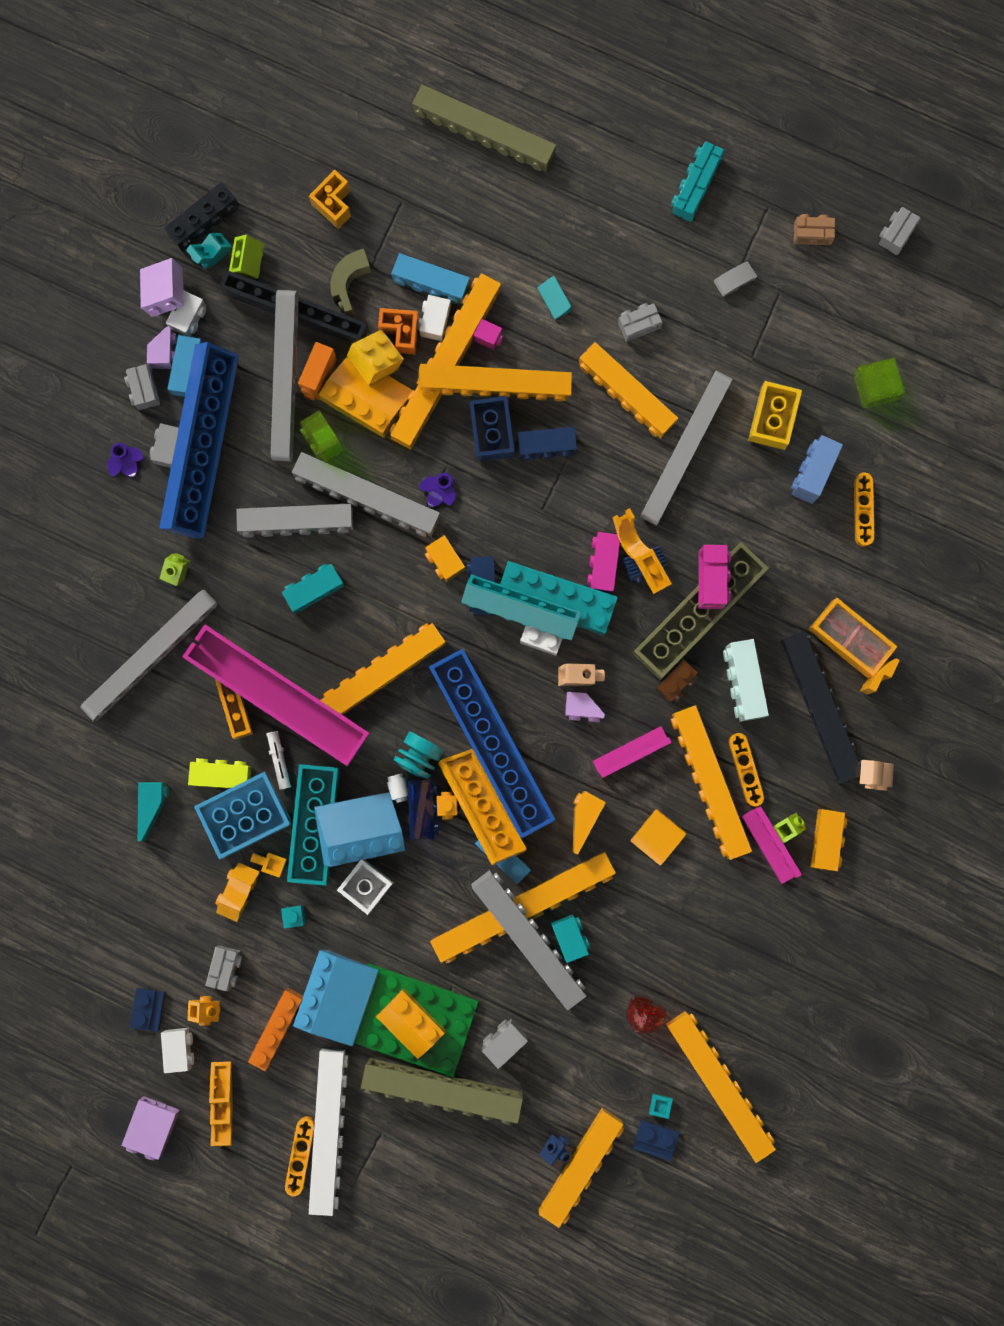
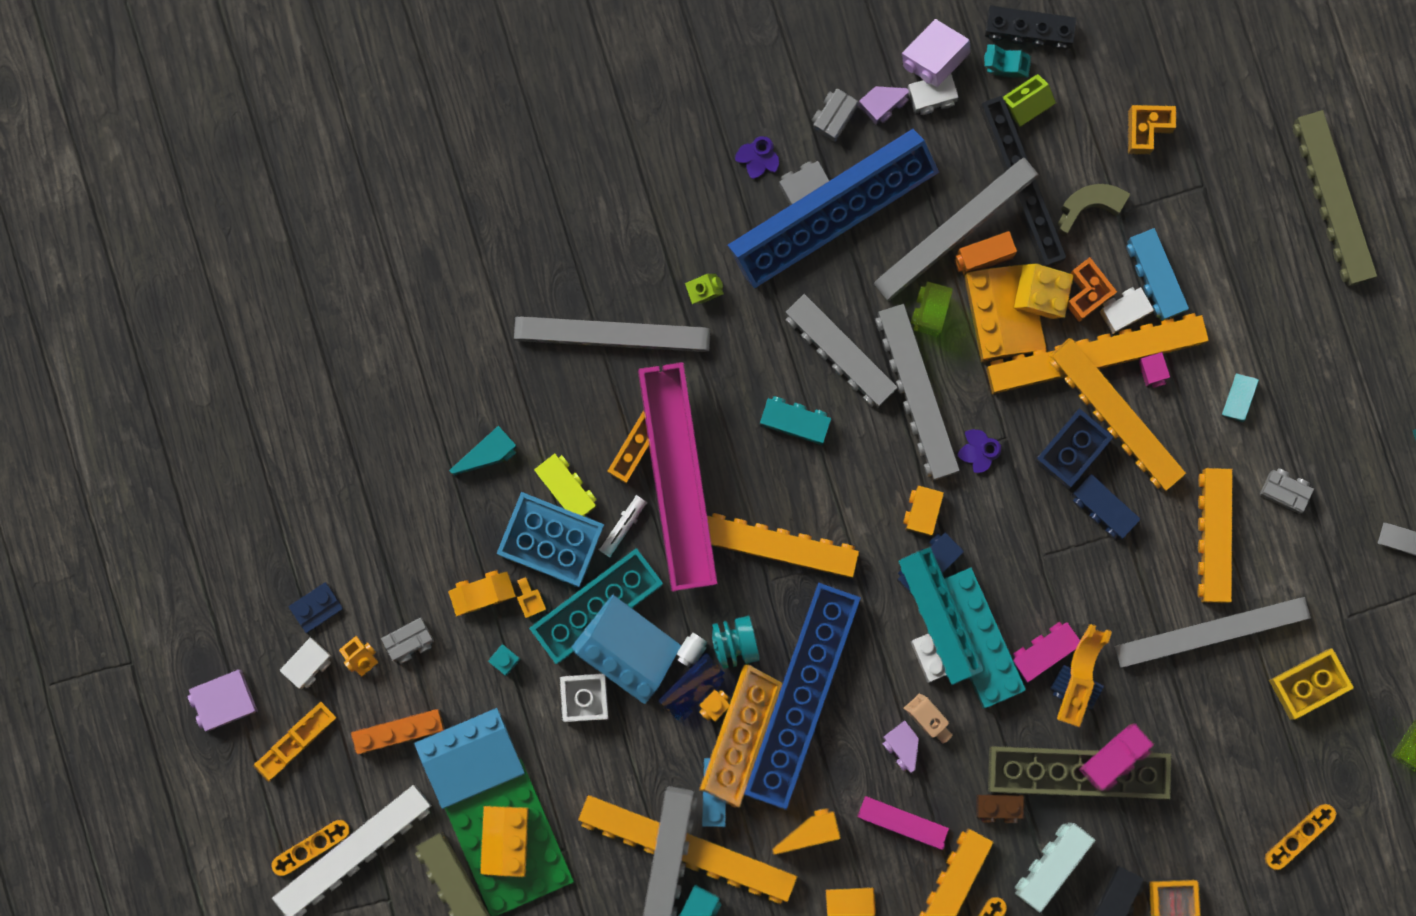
camera: 45 degrees right, 0 degrees up
dark azure brick [168,335,203,397] -> none
medium blue brick [791,435,843,504] -> none

